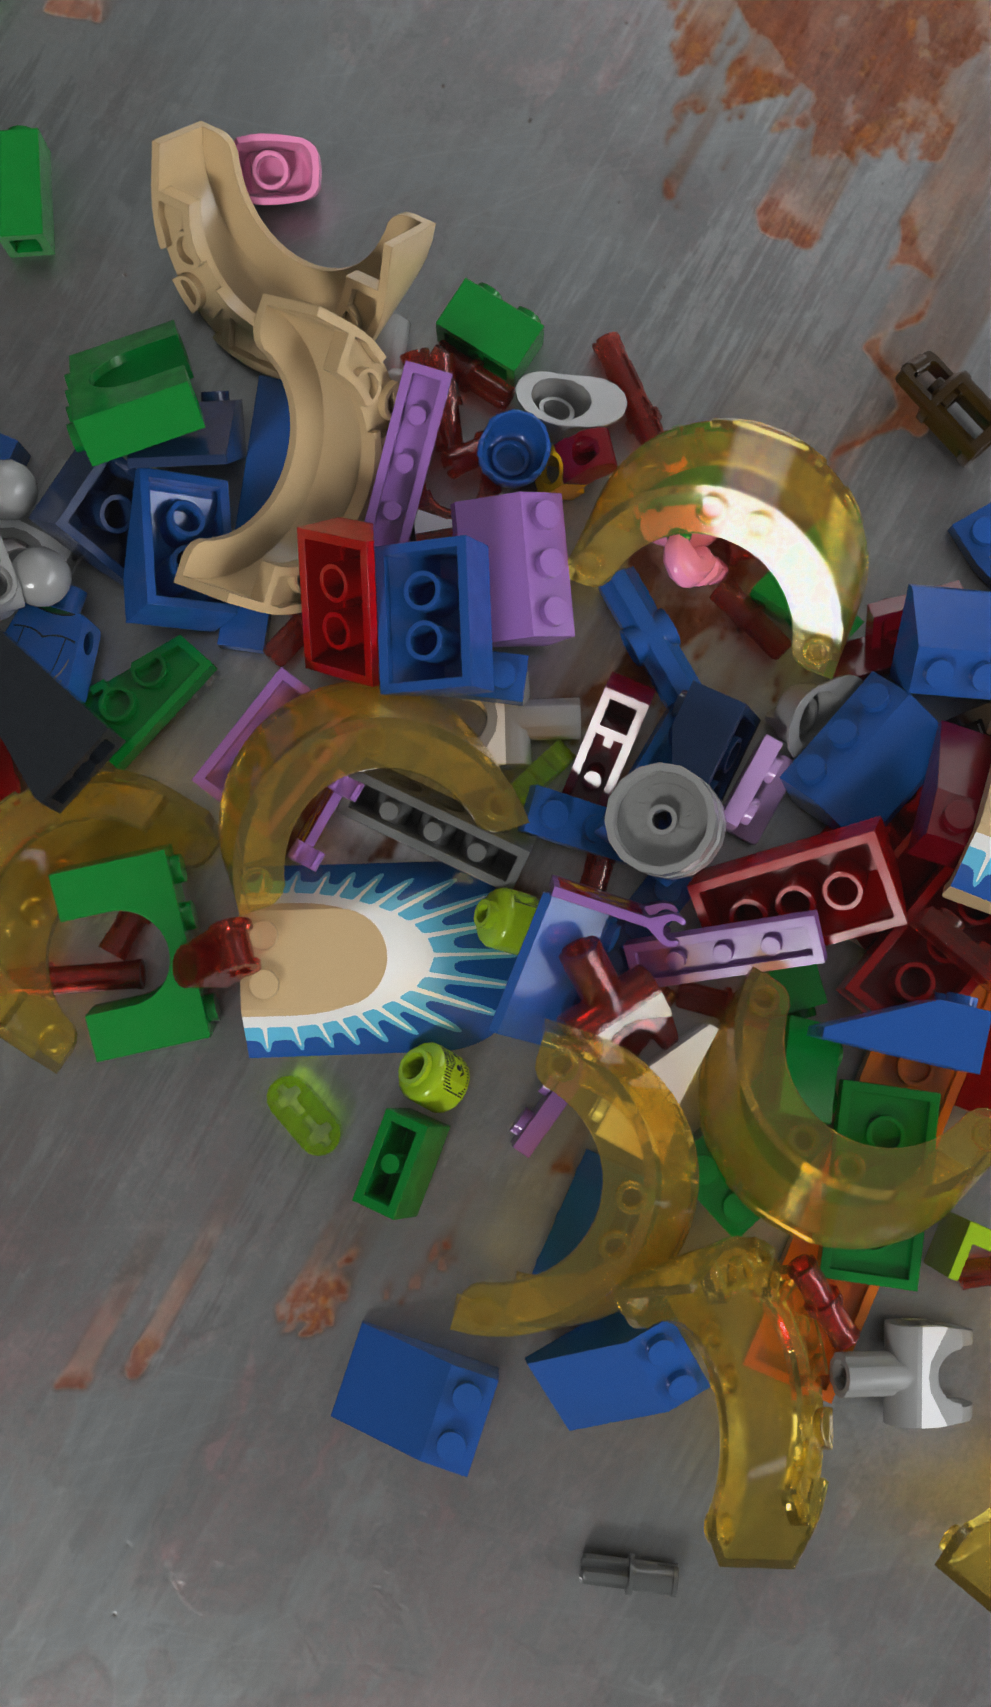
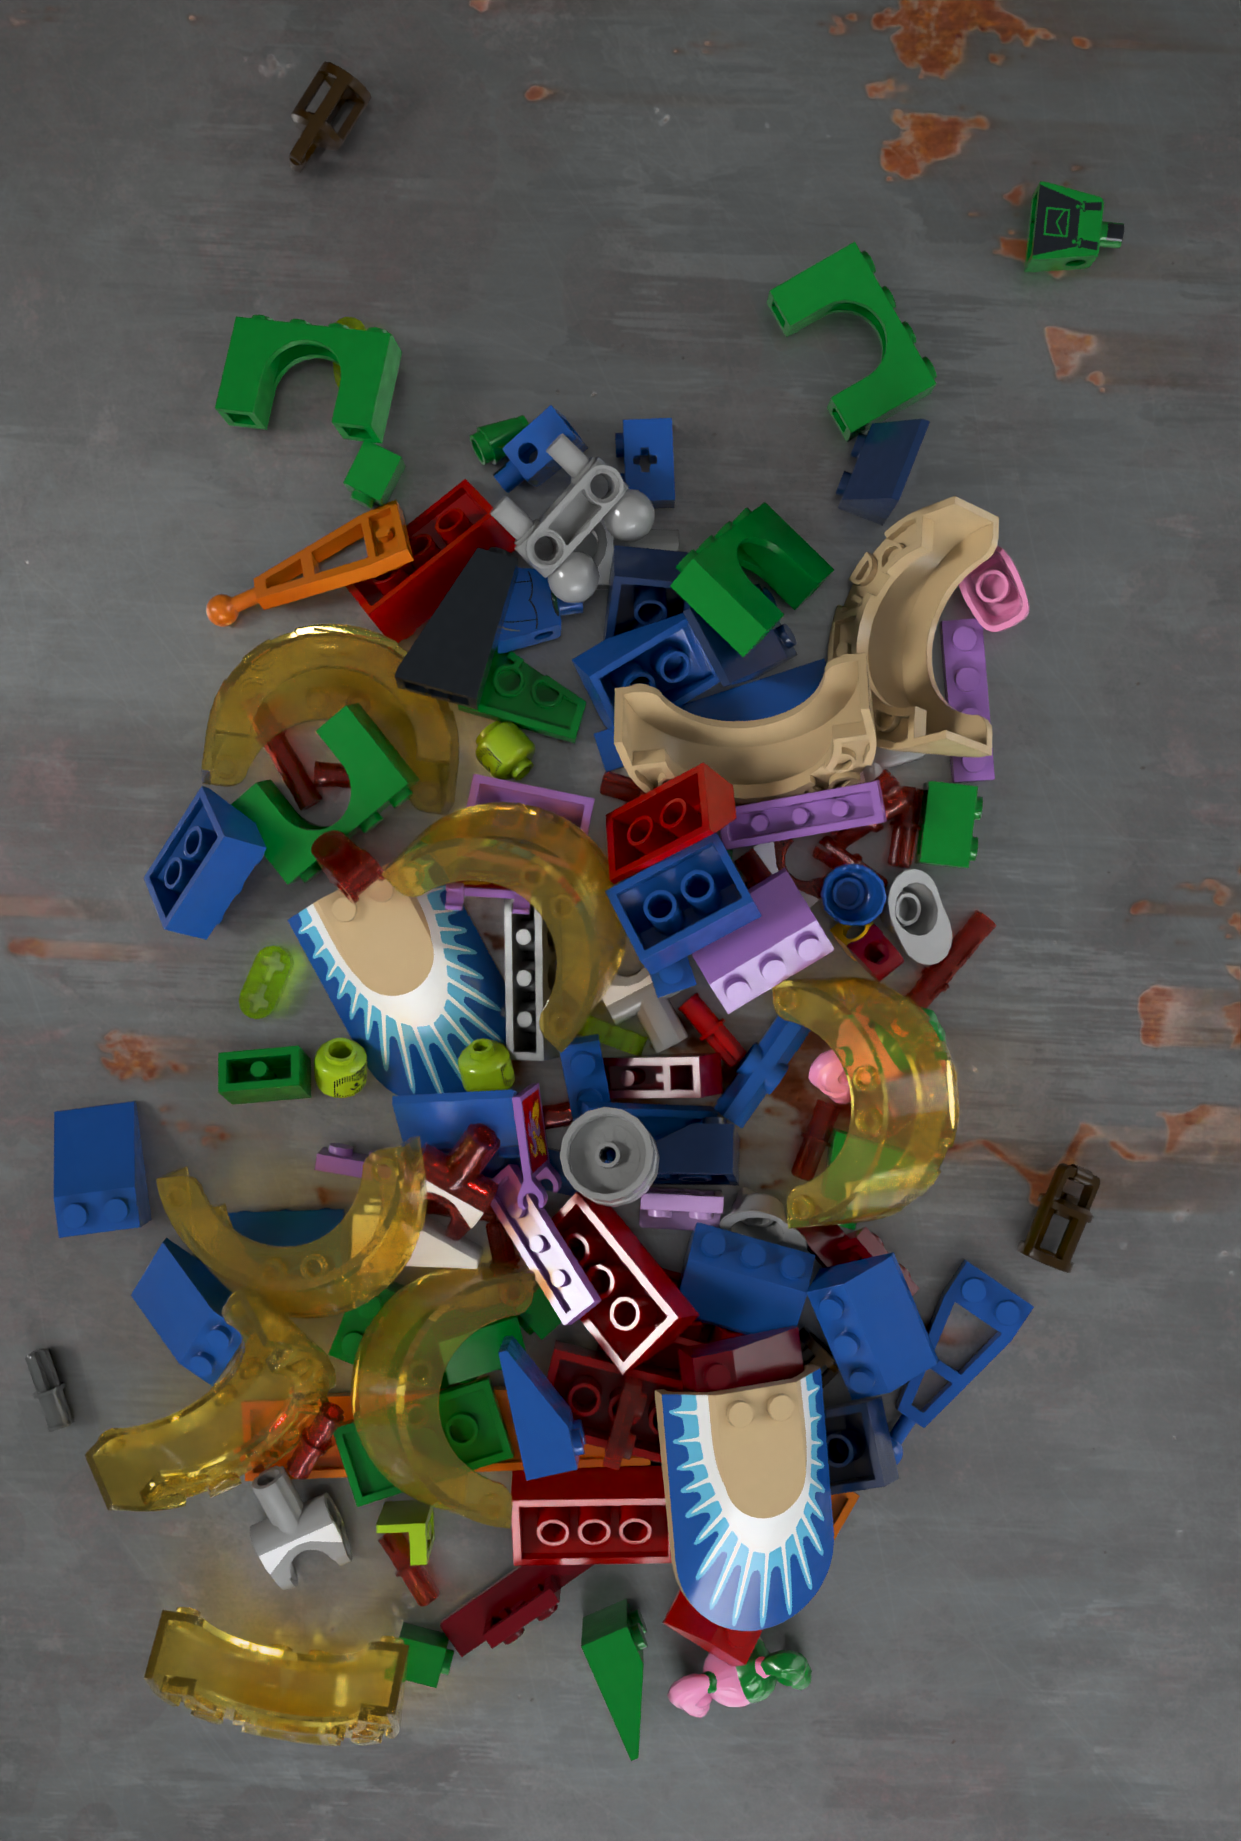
camera: 65 degrees right, 5 degrees up
none -> blue slope [144,786,267,940]
none -> lime head [475,721,535,781]
none -> red axle [677,992,746,1067]
none -> dark blue slope [835,419,930,526]
none -> medium lavender plate [939,618,995,783]

